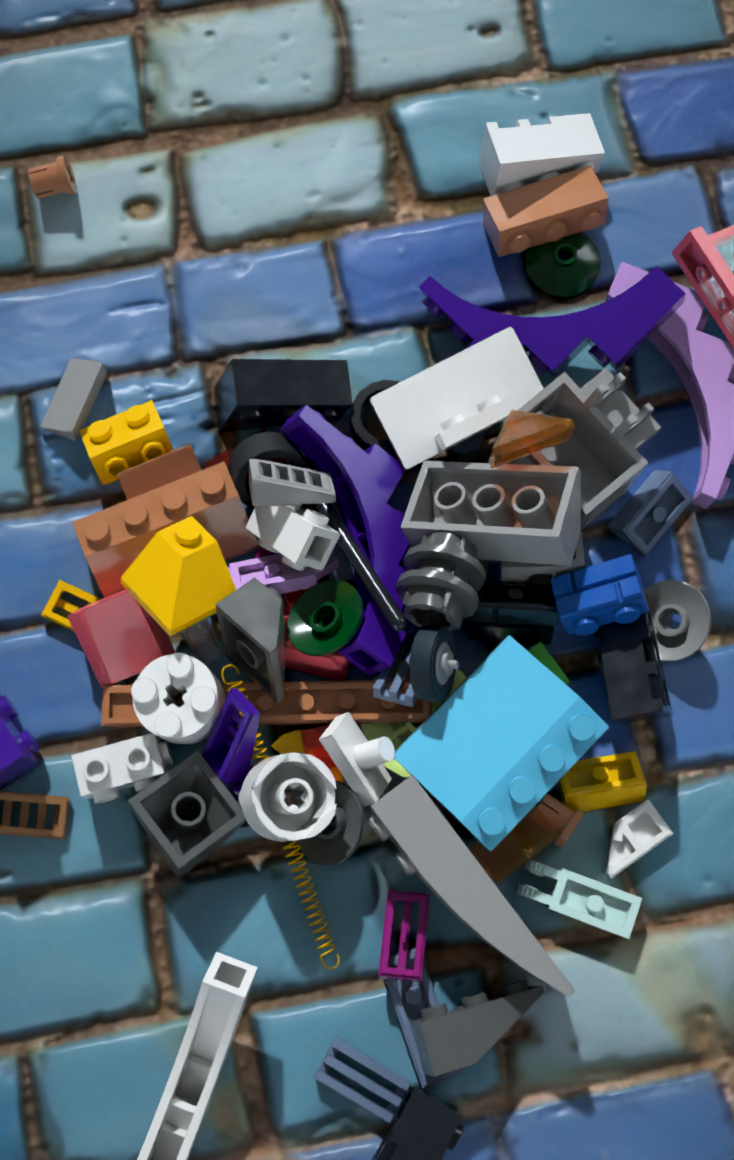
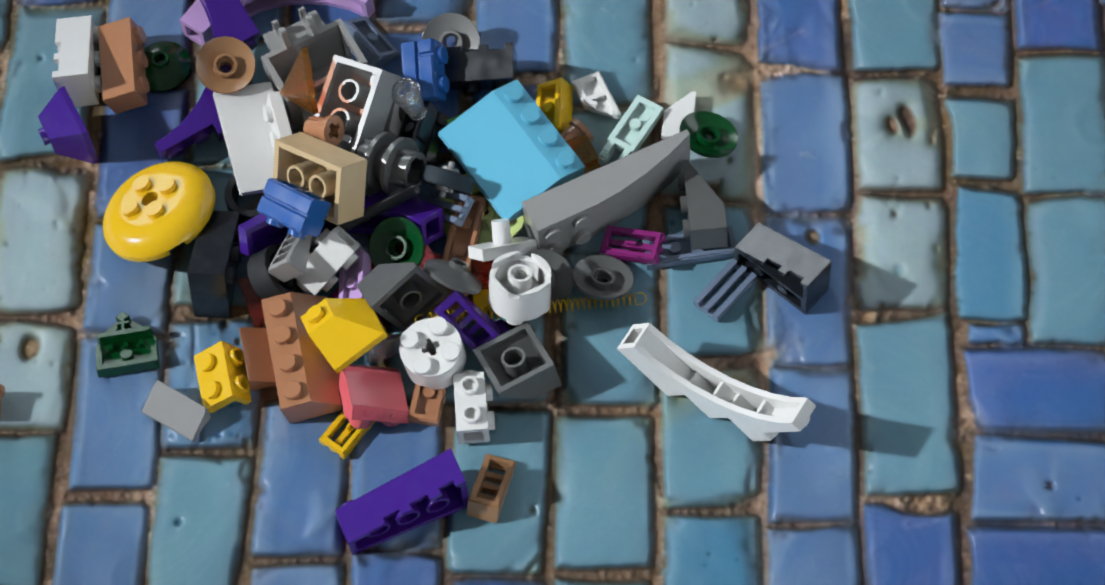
camera: 70 degrees left, 15 degrees down
none -> dark purple slope [38,86,99,164]
none -> dark green slope [95,311,160,378]
none -> yellow brick [103,161,216,262]
none -> medium nougat dish [195,36,256,94]
none -> blue brick [257,178,331,239]
none -> tan brick [273,132,367,225]
none -> nougat bush [303,115,344,146]
none -> clear cone [392,78,427,121]
none -> dark grey dish [424,257,482,294]
none -> dark grey dish [572,255,634,300]
none -> white tile [661,91,696,140]
none -> dark green dish [679,111,738,158]

